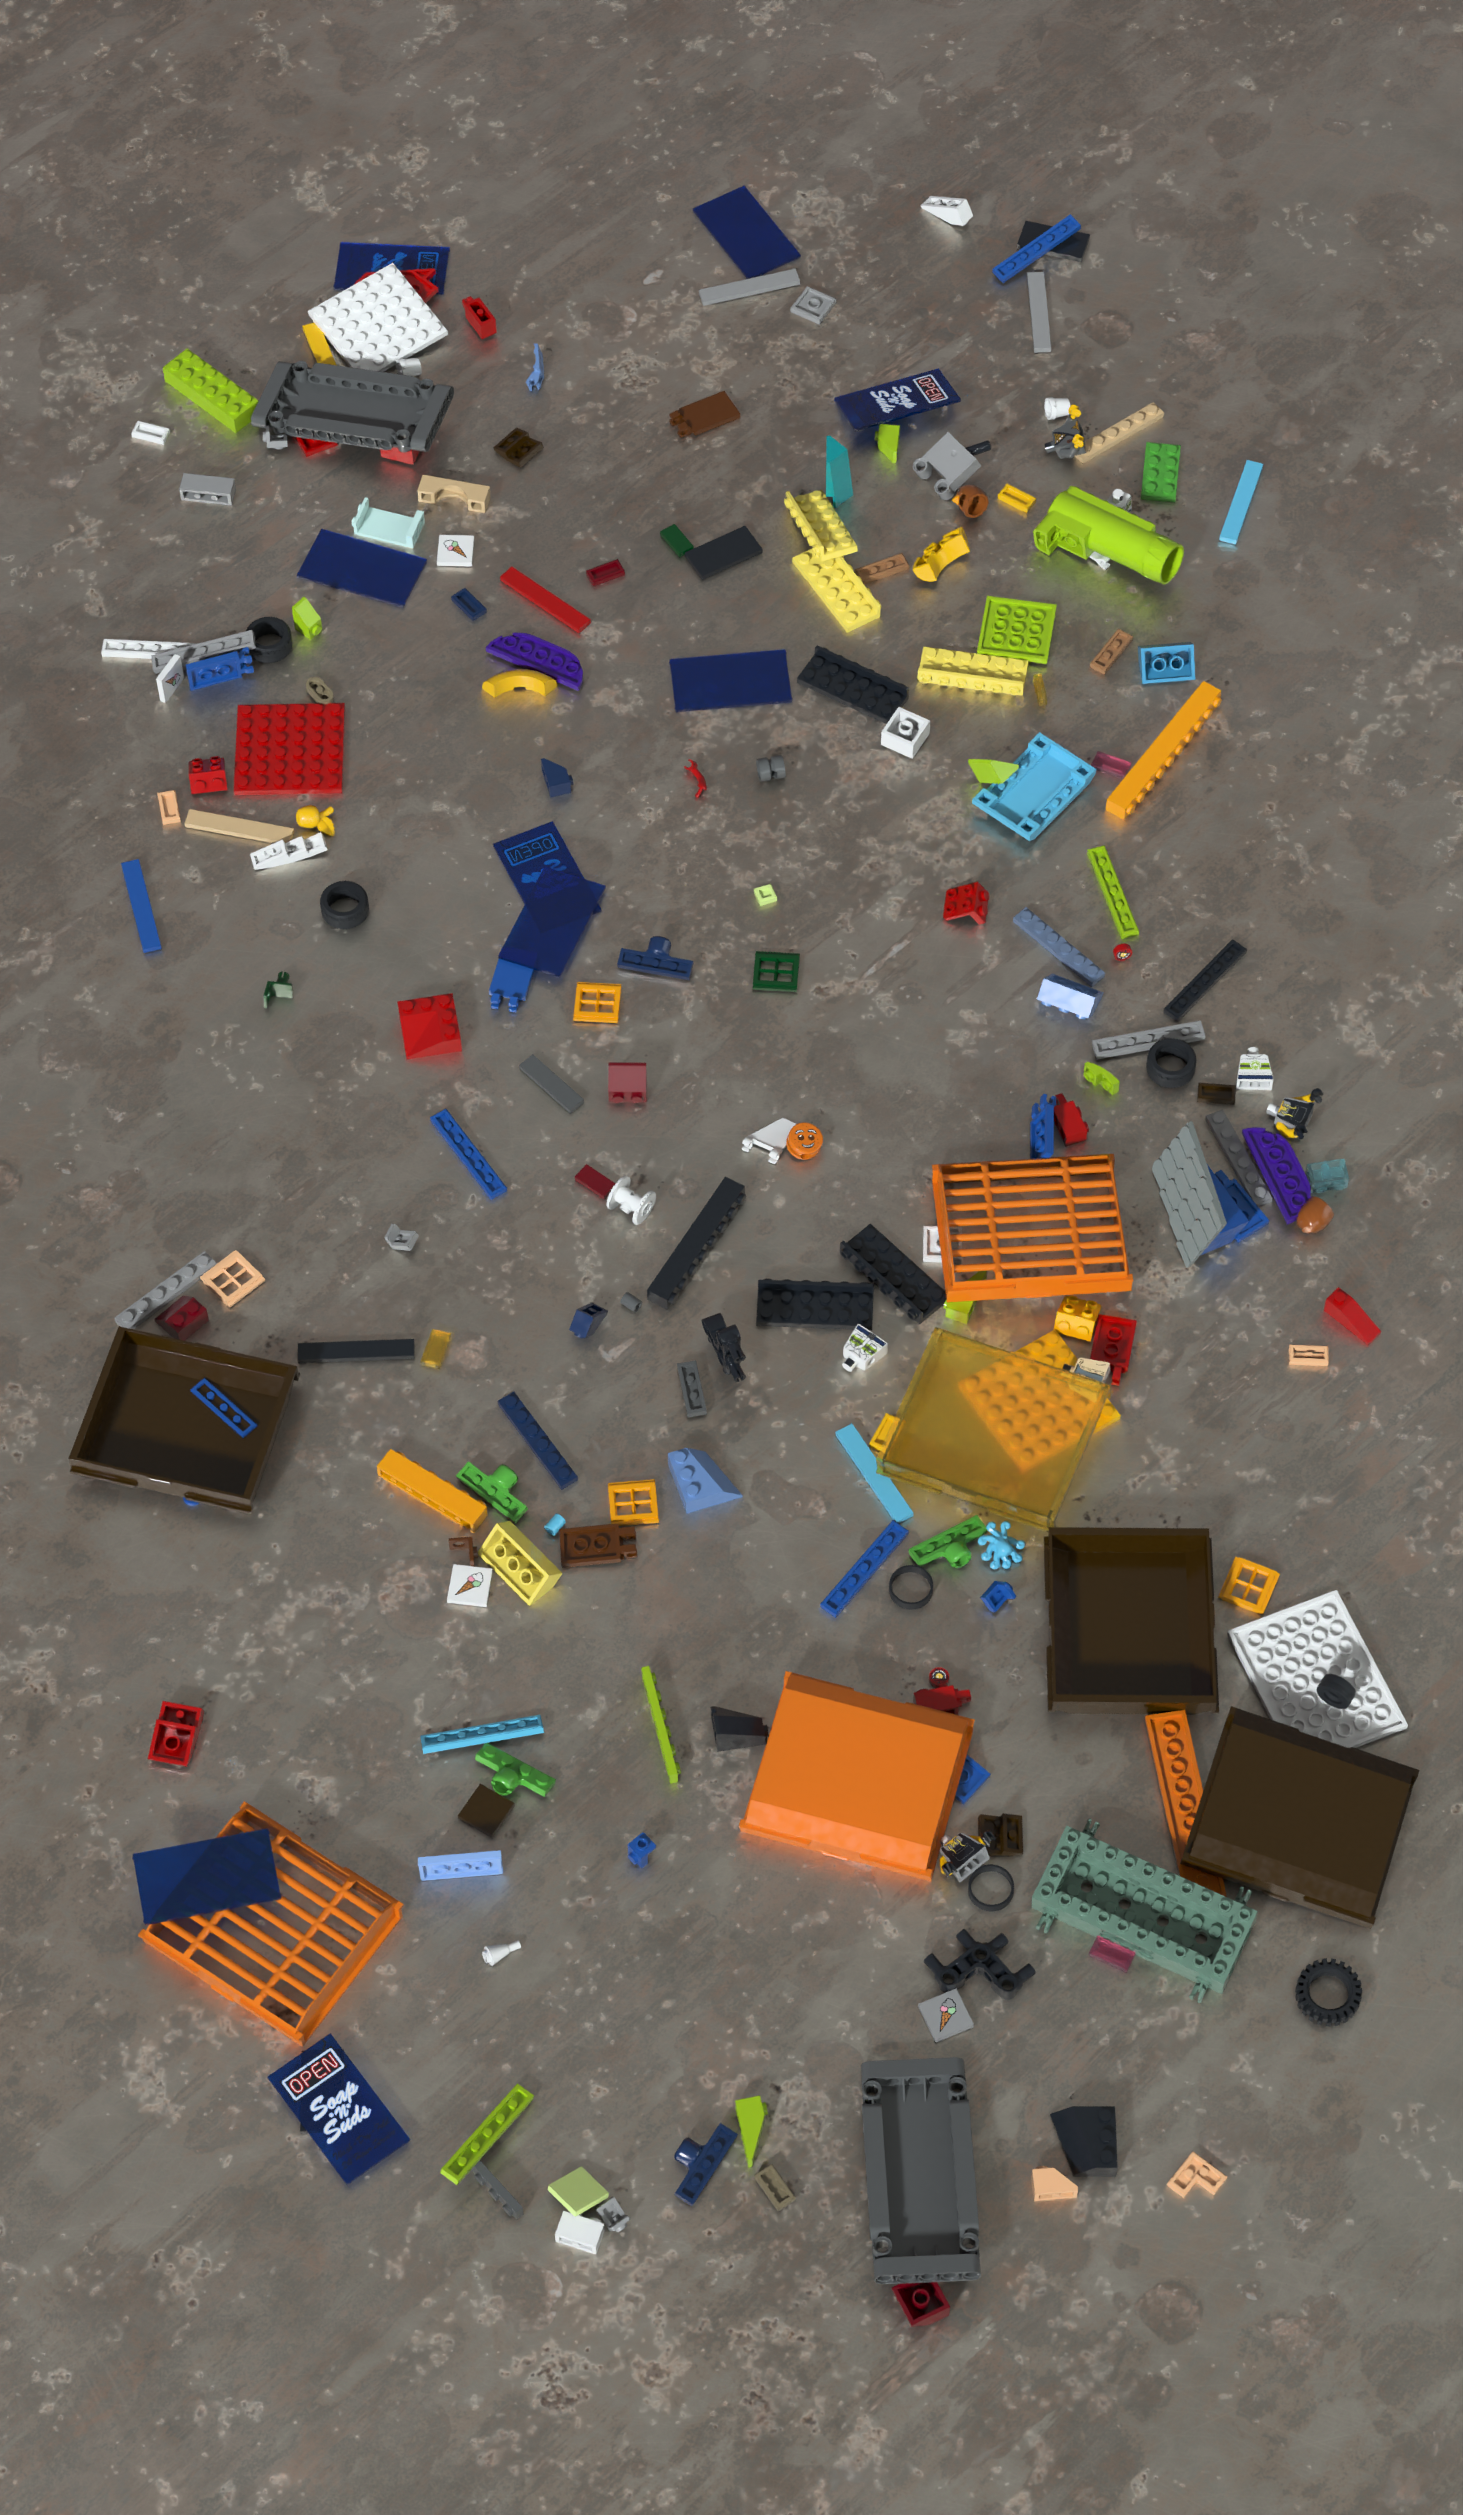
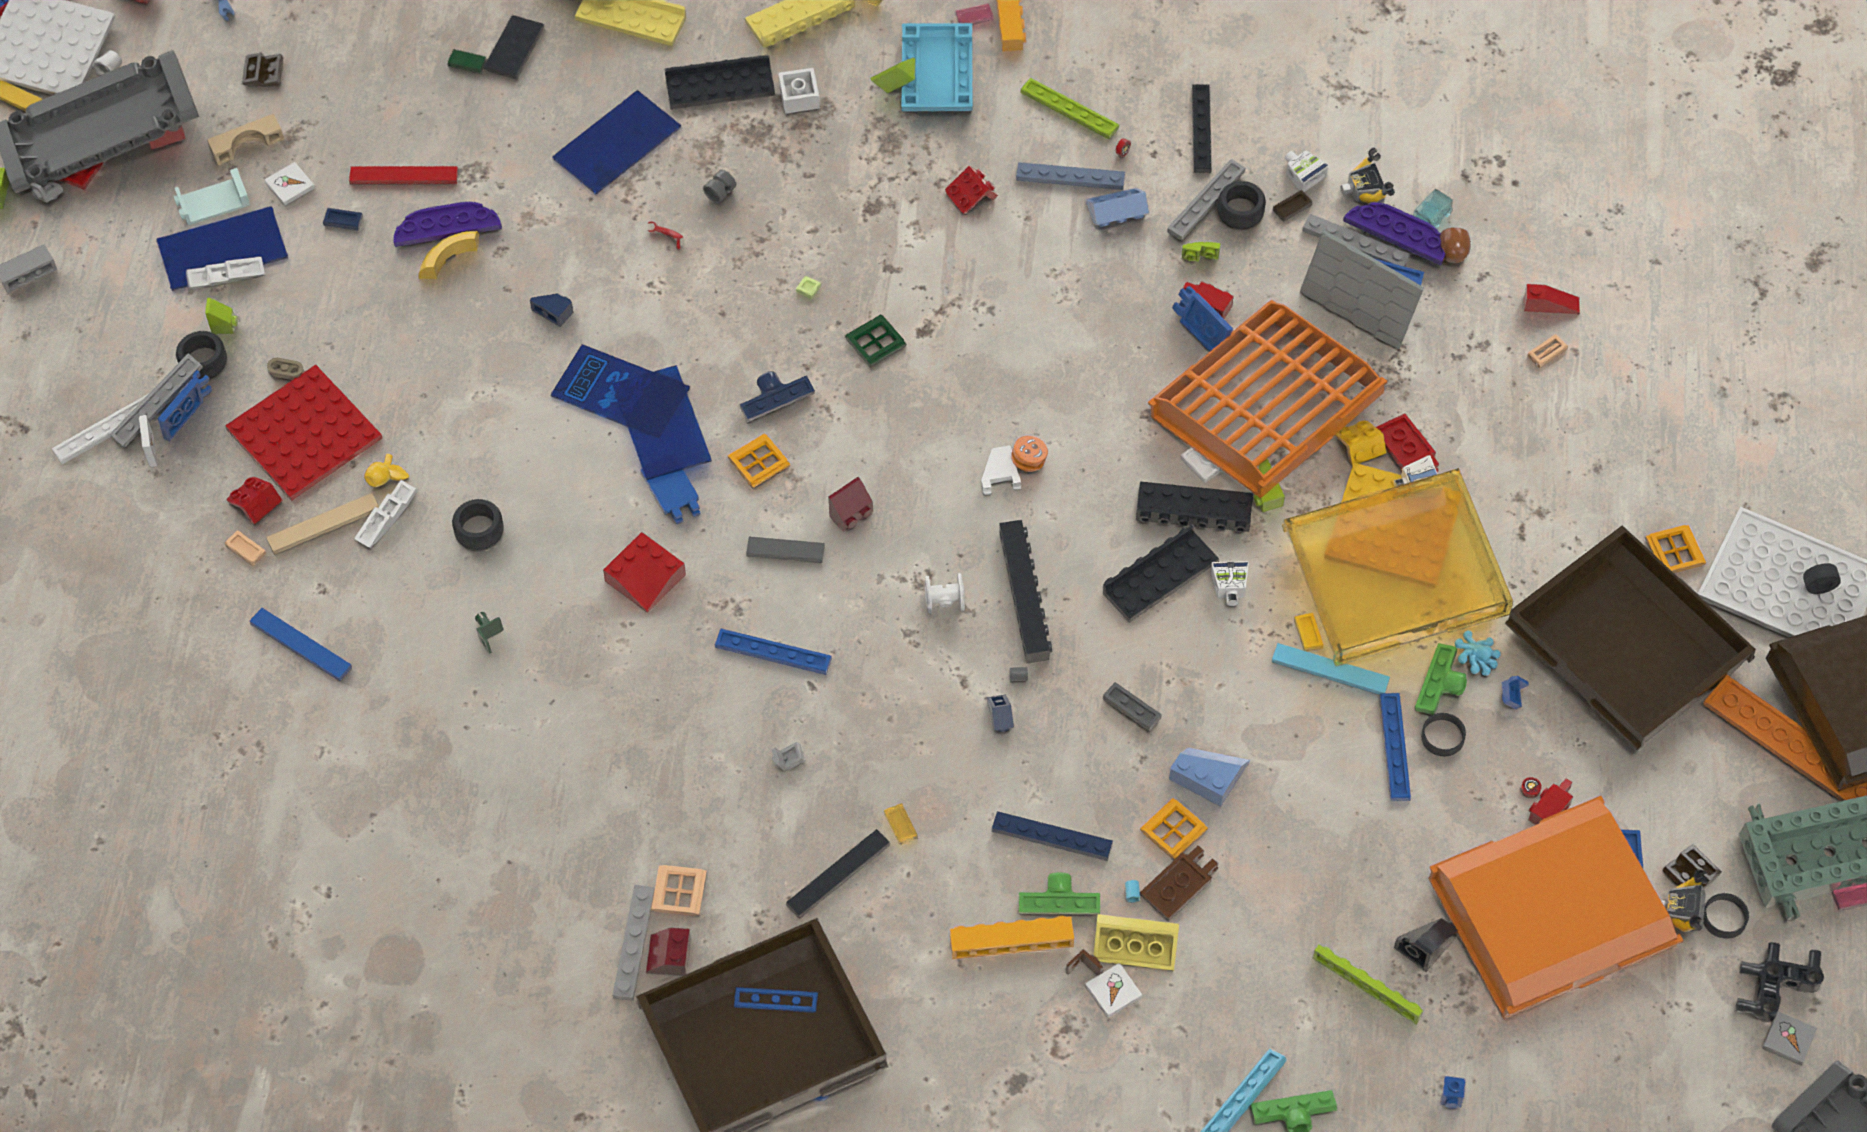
camera: 40 degrees left, 0 degrees up
dark red tile [575,1164,615,1200] -> none
dark red tile [586,559,625,587] -> none
black pin [701,1313,746,1382] -> none
none -> white slope [186,257,265,289]

